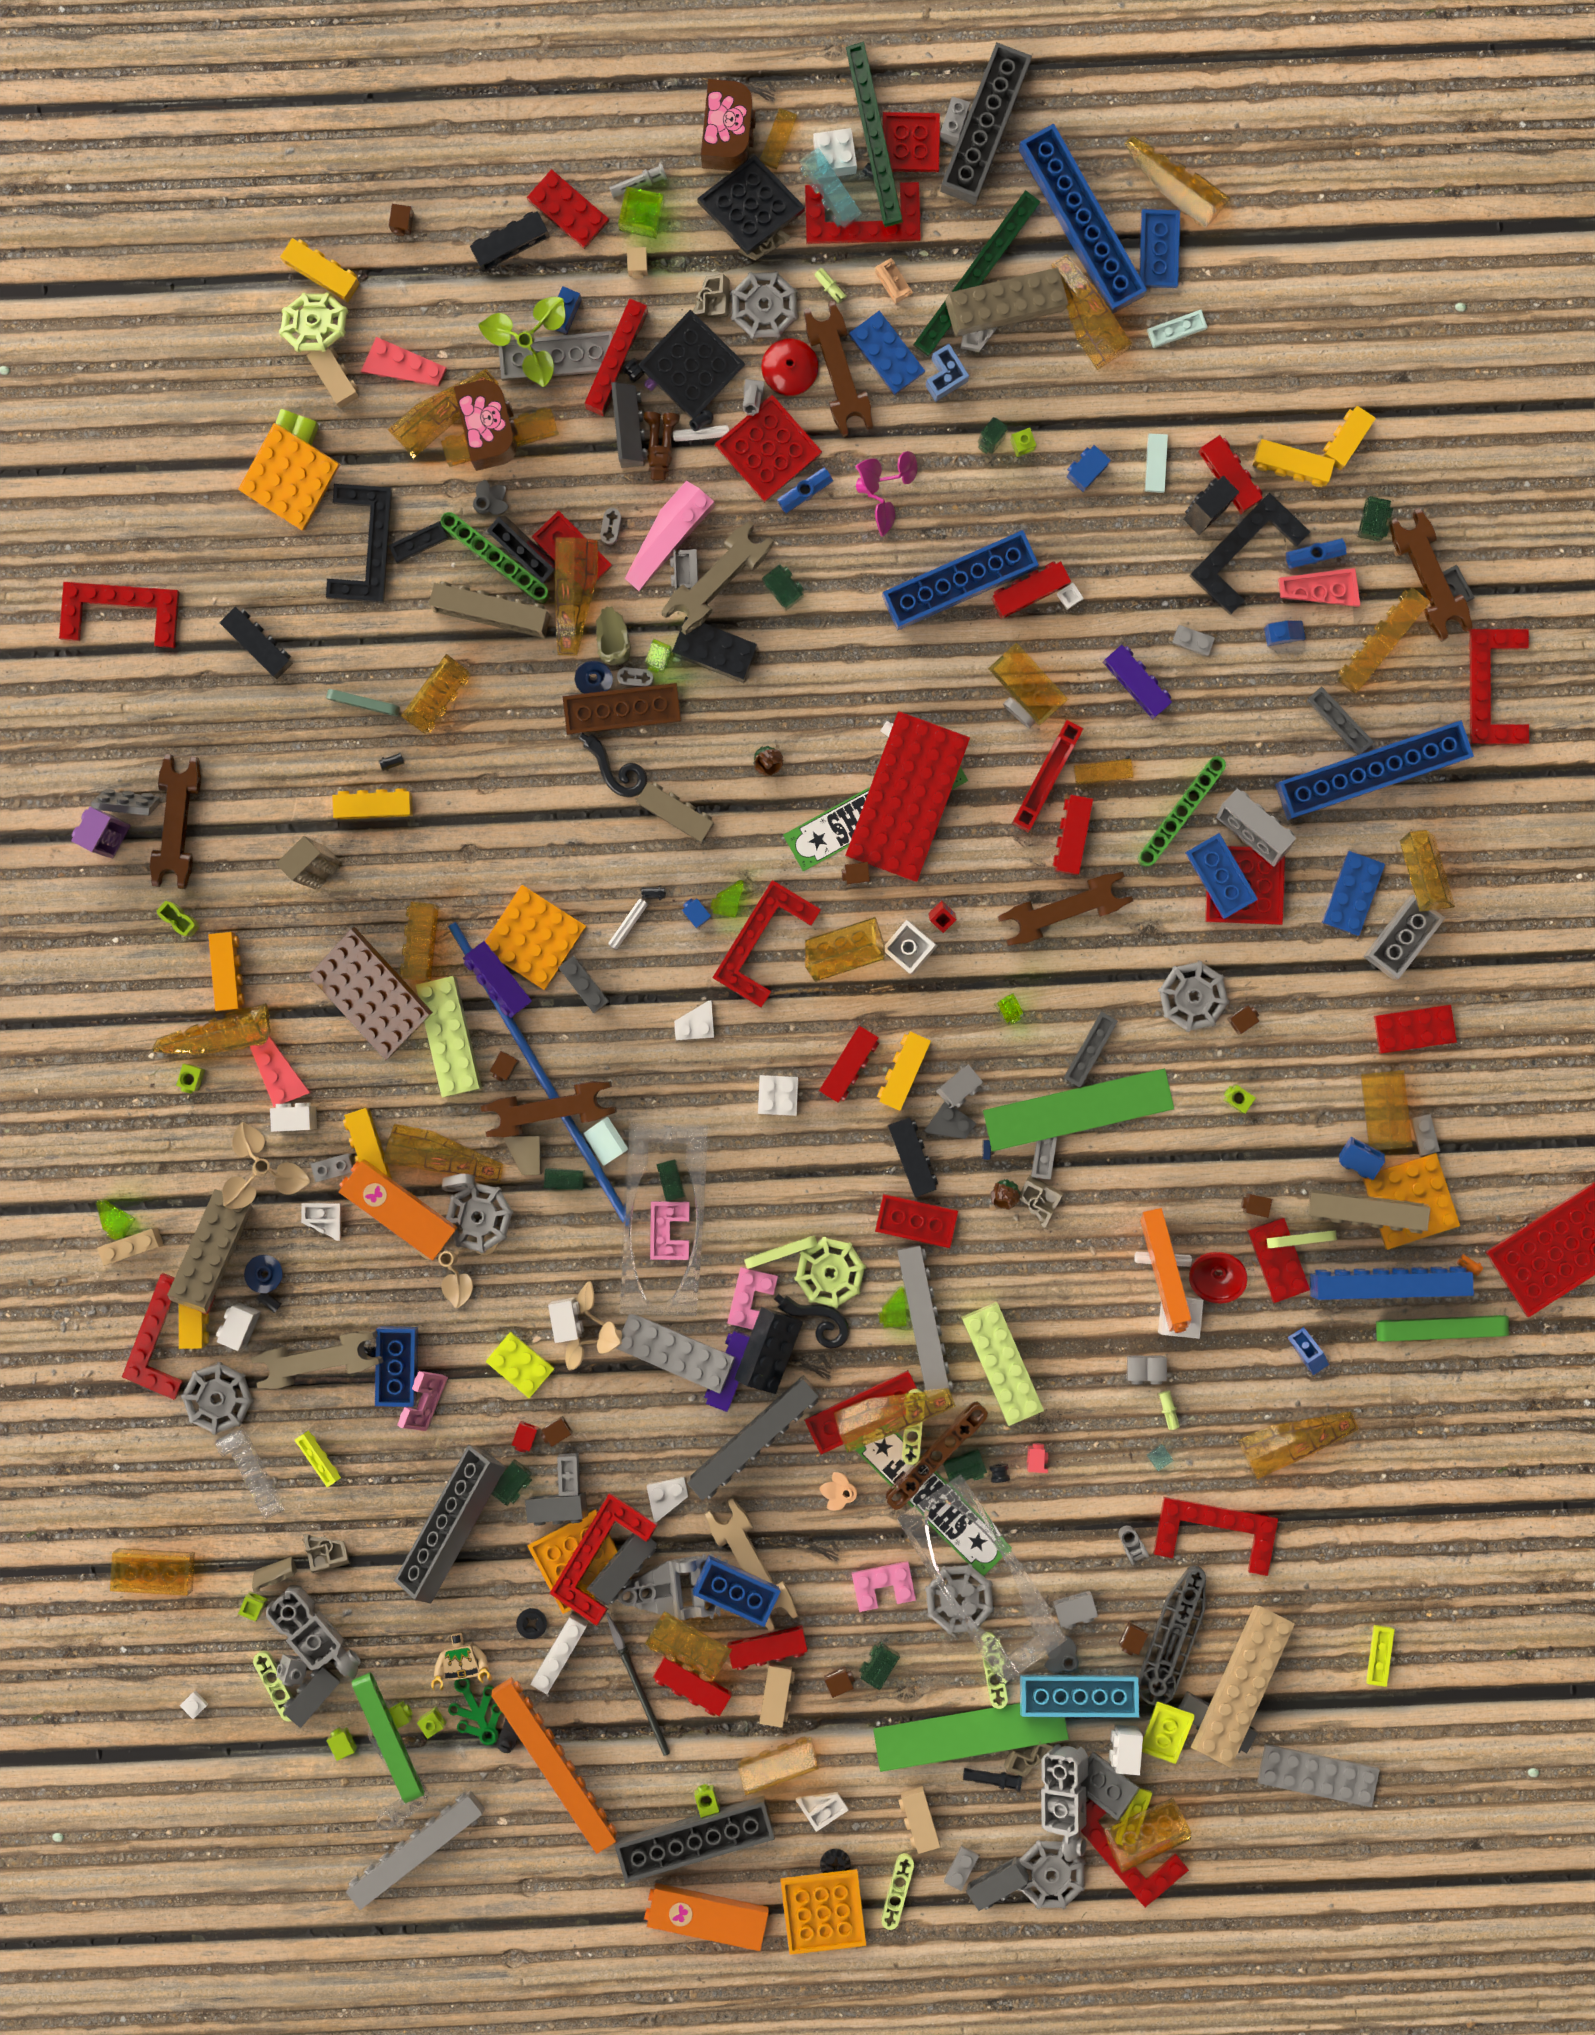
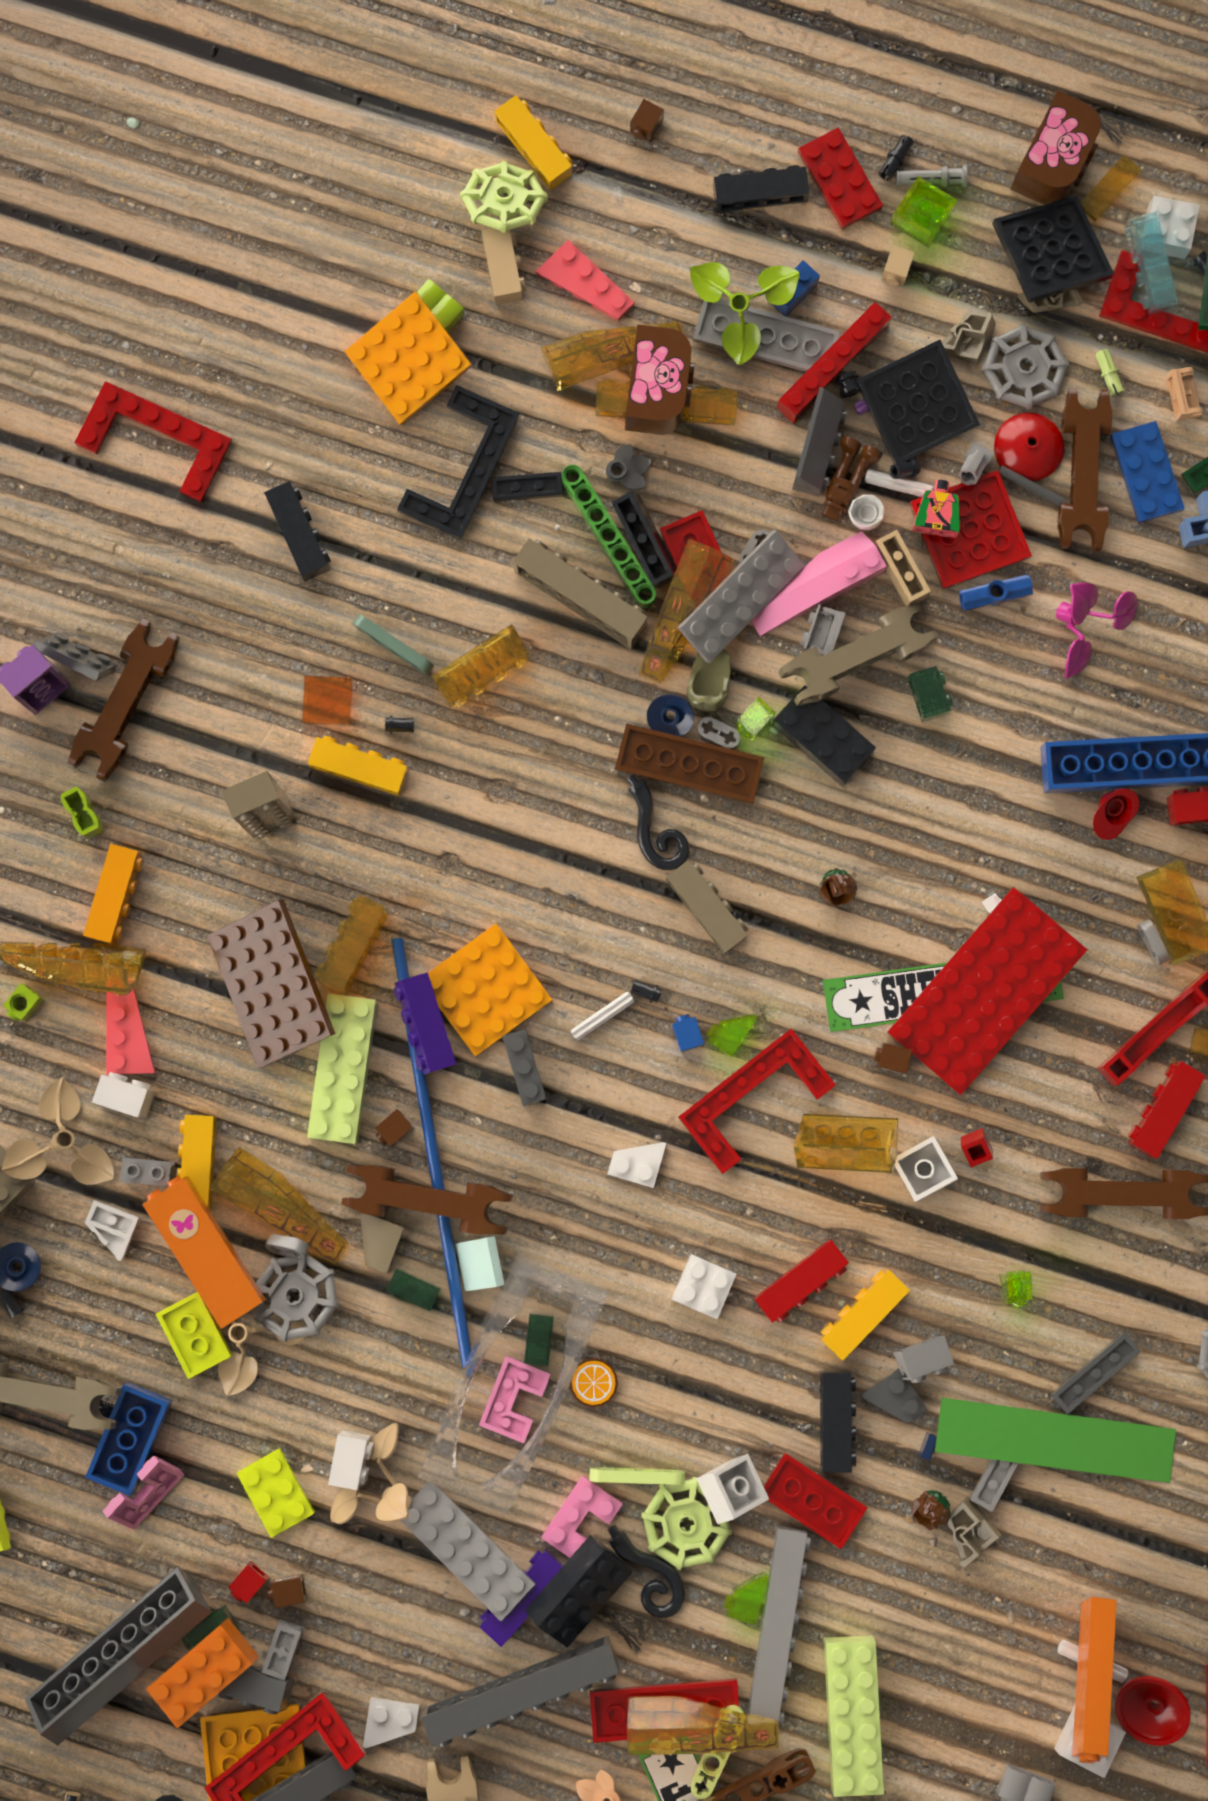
camera: 20 degrees right, 5 degrees down
none -> orange brick [146,1618,259,1728]
none -> neon yellow plate [156,1292,233,1379]
none -> clear orange tile [302,676,352,725]
none -> light orange tile [569,1358,618,1407]
none -> light grey plate [677,530,805,663]
none -> white brick [697,1454,769,1524]
none -> white hair [848,494,885,530]
none -> tan brick [875,530,931,607]
none -> black pin [878,135,914,181]
none -> torso [912,480,960,538]
none -> dark grey bar [999,466,1064,506]
none -> red piece [1093,788,1139,840]

